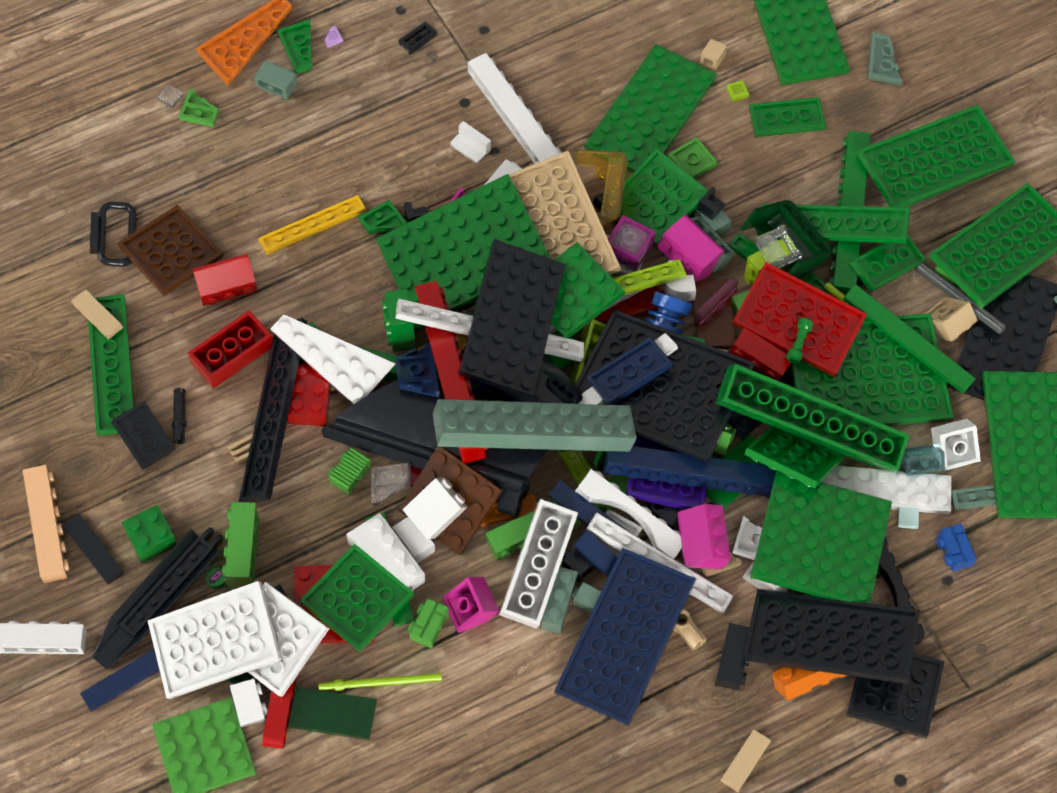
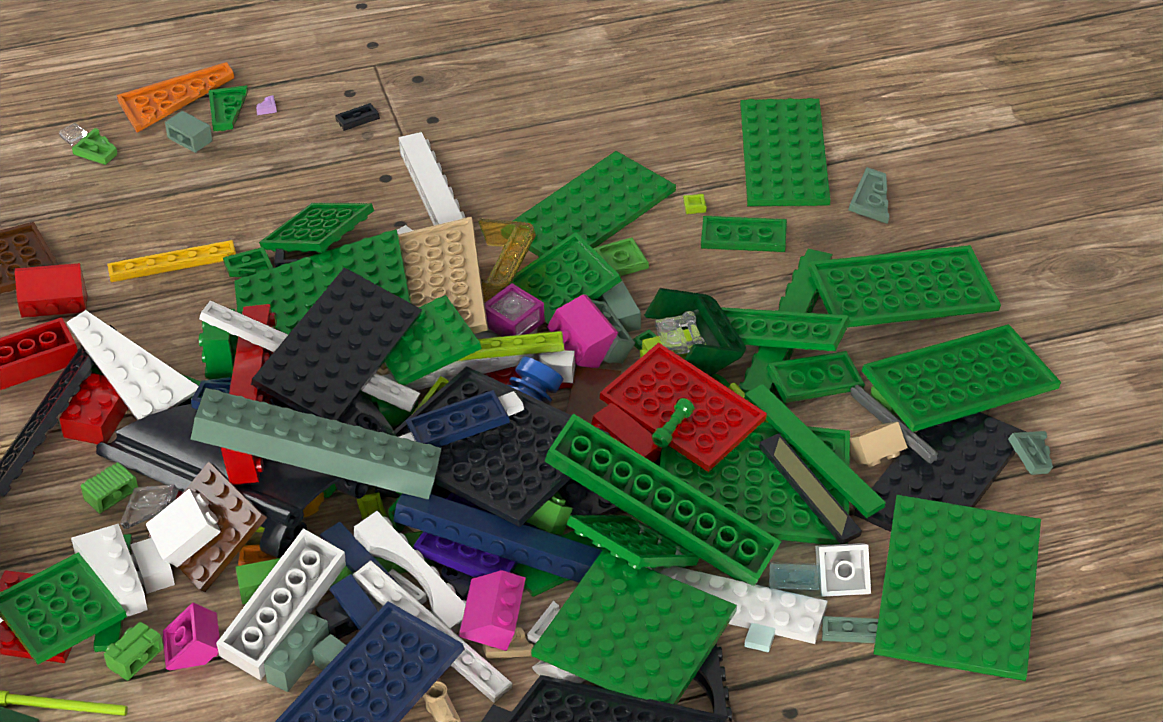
camera: 15 degrees right, 20 degrees down
white panel [450,121,491,164] -> none
clear pink plate [694,277,738,326] -> none
black panel [698,187,725,220] -> none
tan brick [700,39,727,71] -> none
blue brick [936,524,977,572] -> none
none -> green plate [259,203,375,253]
none -> tile [759,434,862,544]

